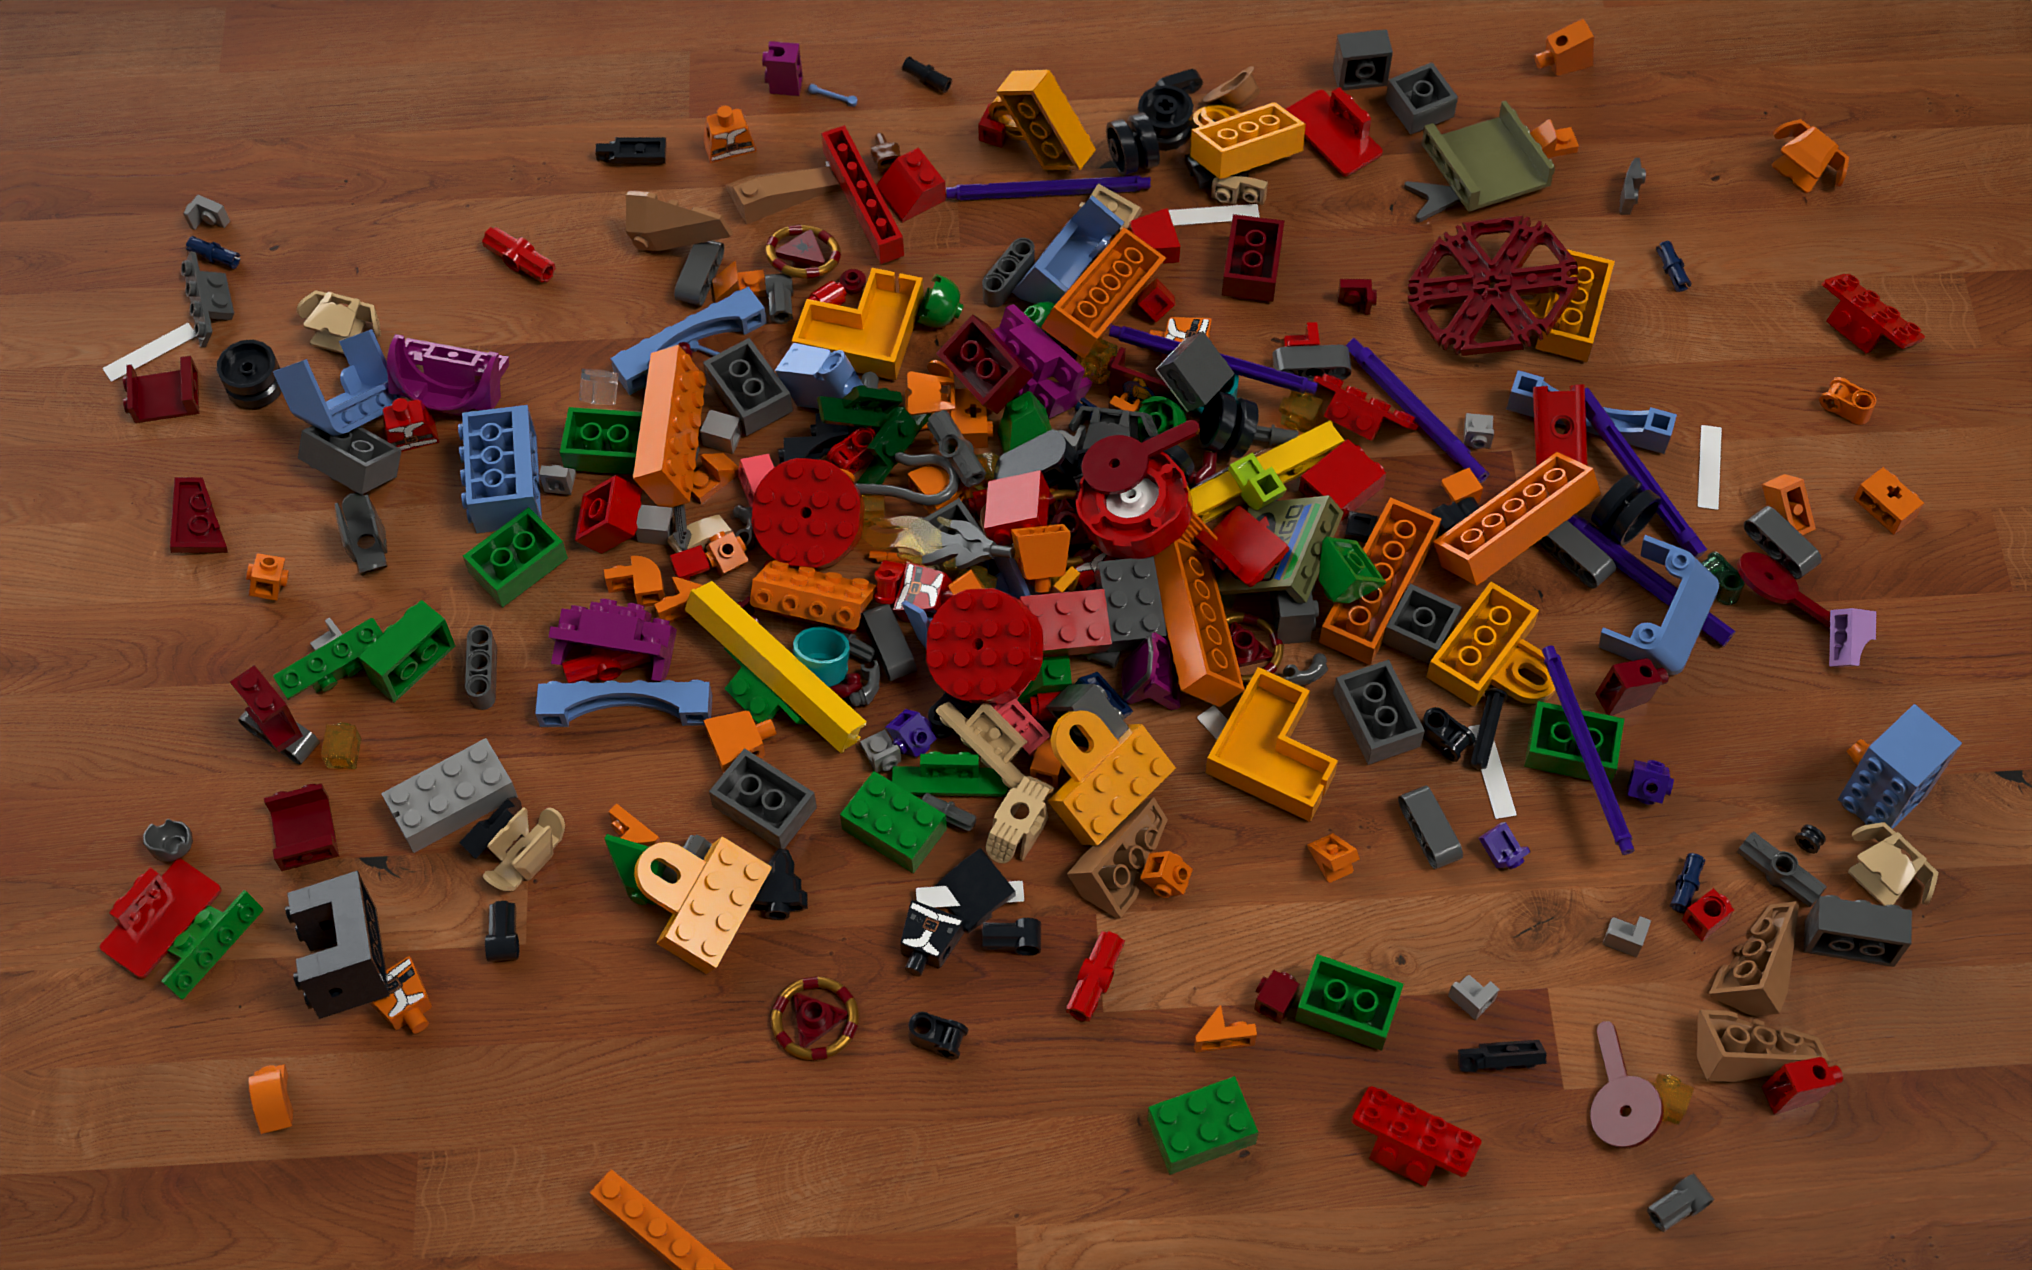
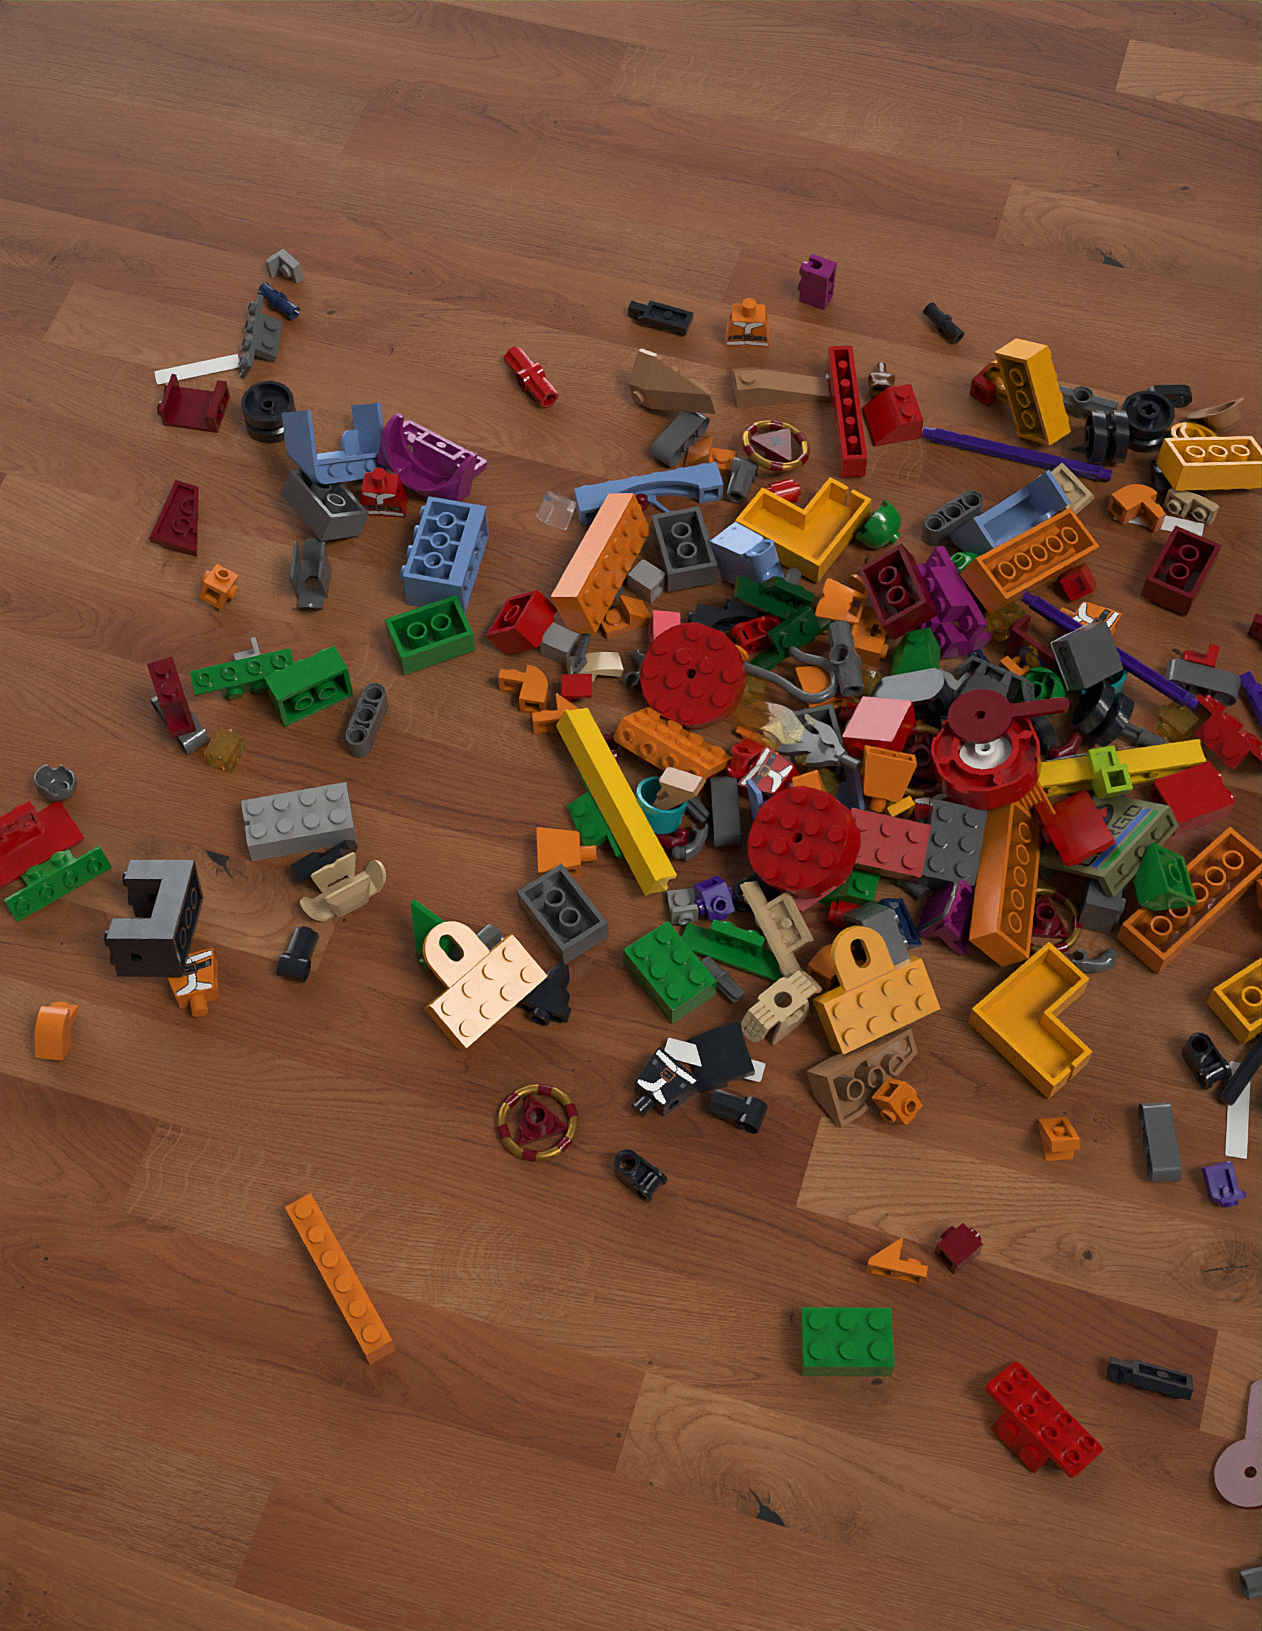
camera: 20 degrees right, 0 degrees up
dark red panel [264,783,339,872] -> none
tan piece [297,290,381,354] -> none
medium blue arch [535,680,712,727] -> none
light grey bracket [539,465,576,495] -> none
magenta piece [548,599,677,681] -> none
green brick [560,407,642,475] -> none
red piece [562,637,651,683] -> none
orange slope [608,803,661,847] -> none
orange brick [705,531,748,577] -> none
medium blue hinge [808,84,857,107] -> none
dark red plate [840,269,866,294] -> none
coral hinge [997,699,1051,757] -> none
red piece [1066,931,1125,1022] -> none
red torso [1129,208,1181,264] -> none
white sticker [1197,706,1228,739] -> none
green brick [1295,954,1404,1051] -> none
dark grey brick [1333,660,1425,765] -> none
black tile [1344,511,1377,543] -> none
dark grey brick [1383,584,1462,664] -> none
light grey panel [1448,975,1499,1020] -> none
none -> medium nougat slope [652,767,706,810]
none -> dark grey piece [1059,385,1119,418]
none -> orange brick [1107,484,1166,533]

